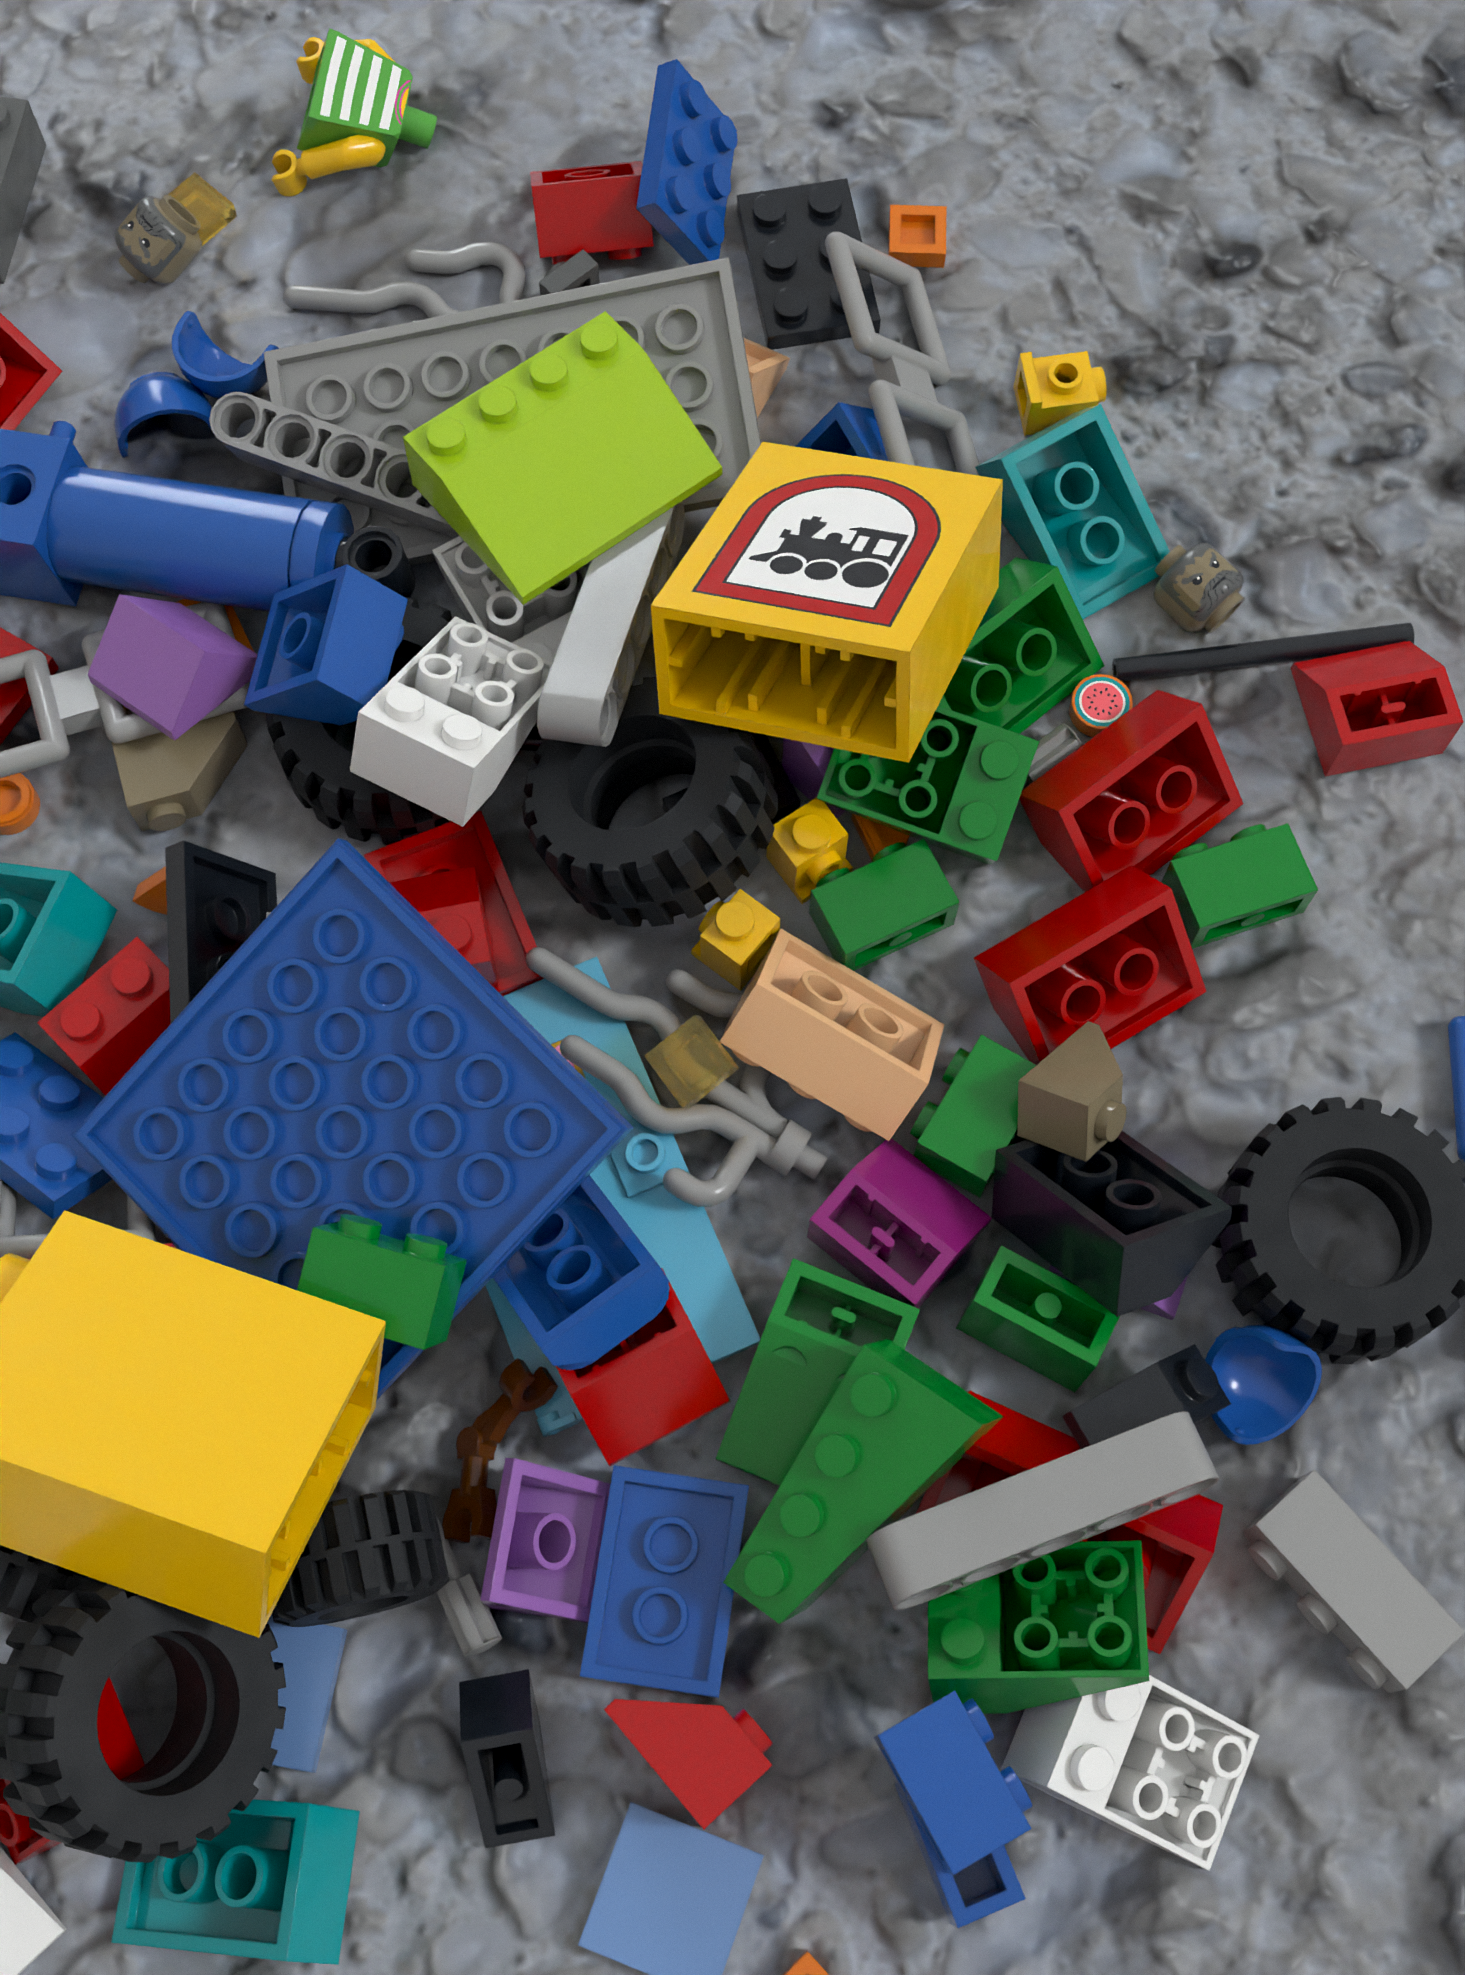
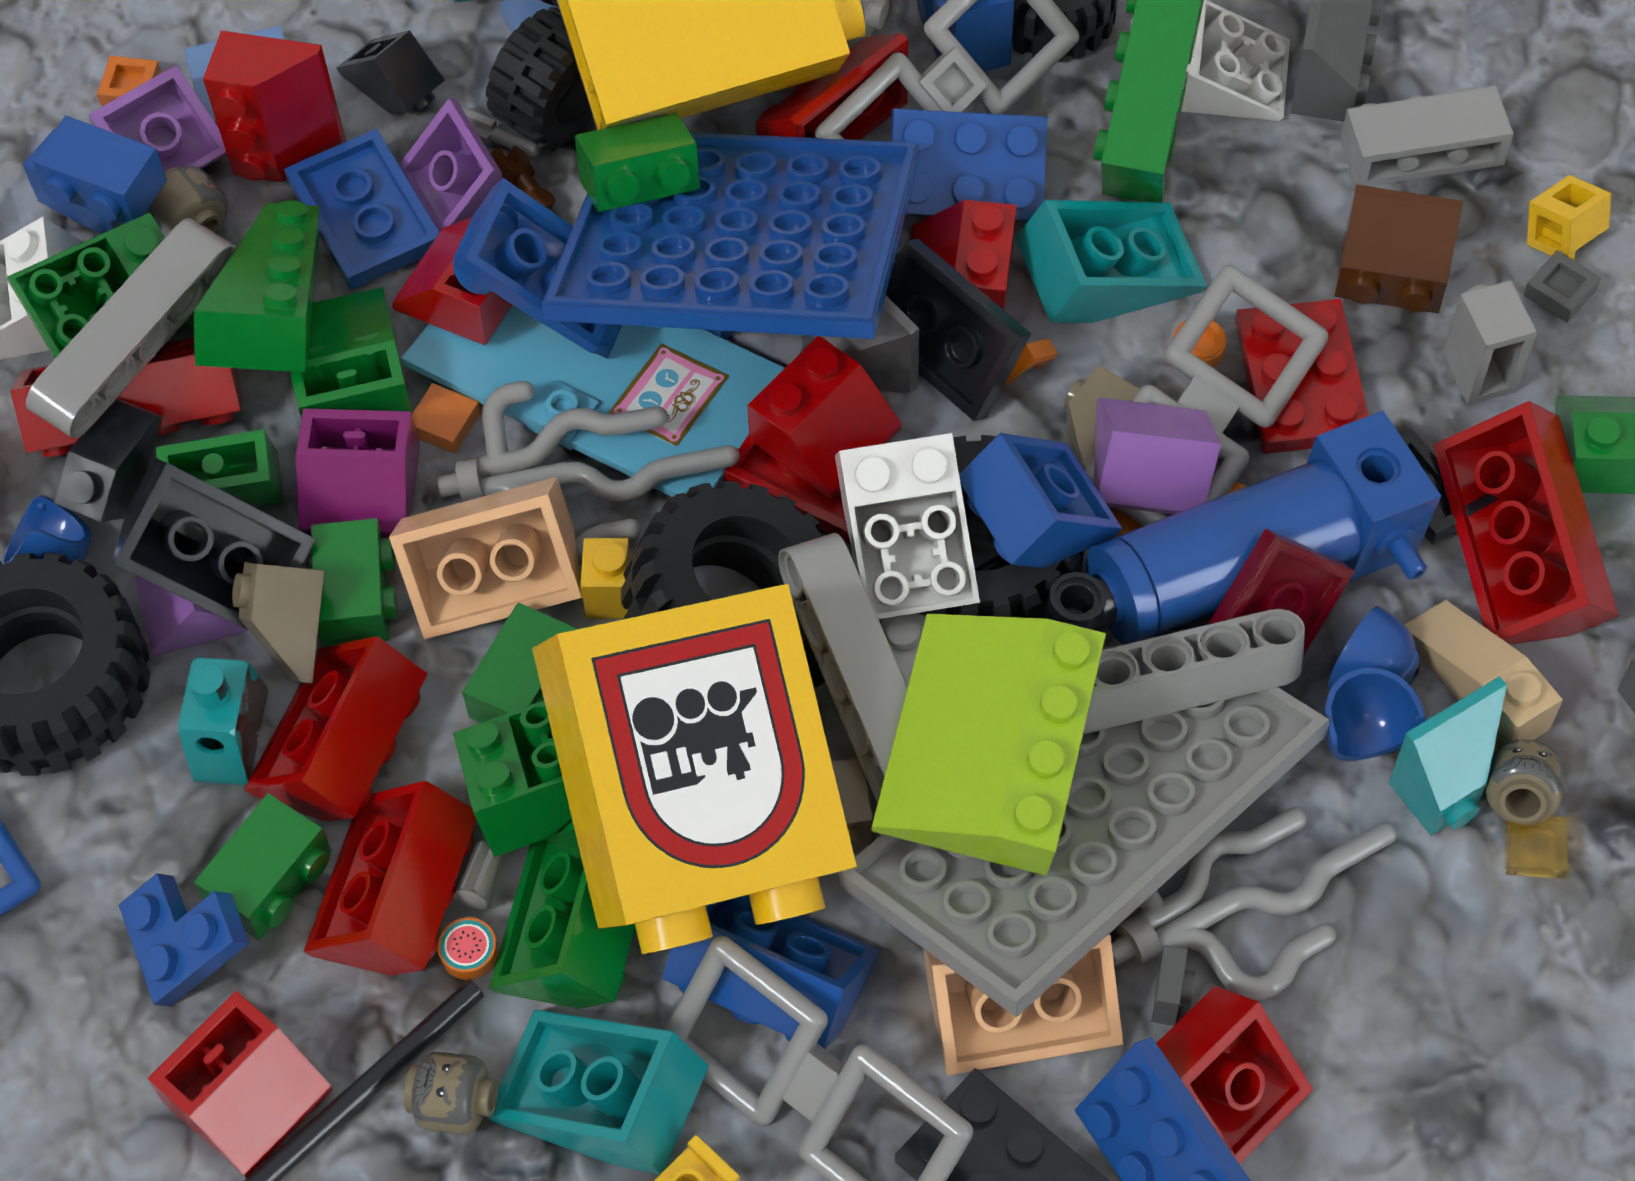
camera: 145 degrees right, 10 degrees down
torso [271,28,437,197] -> none
clear yellow tile [644,1015,739,1109] -> none
none -> medium lavender slope [89,65,227,172]
none -> blue plate [119,873,250,1006]
none -> dark tan head [151,166,228,234]
none -> teal torso [178,657,268,785]
none -> orange tile [412,383,481,454]
none -> dark red tile [1208,528,1355,656]
none -> slope [1389,676,1507,836]
none -> tan slope [1404,600,1563,749]

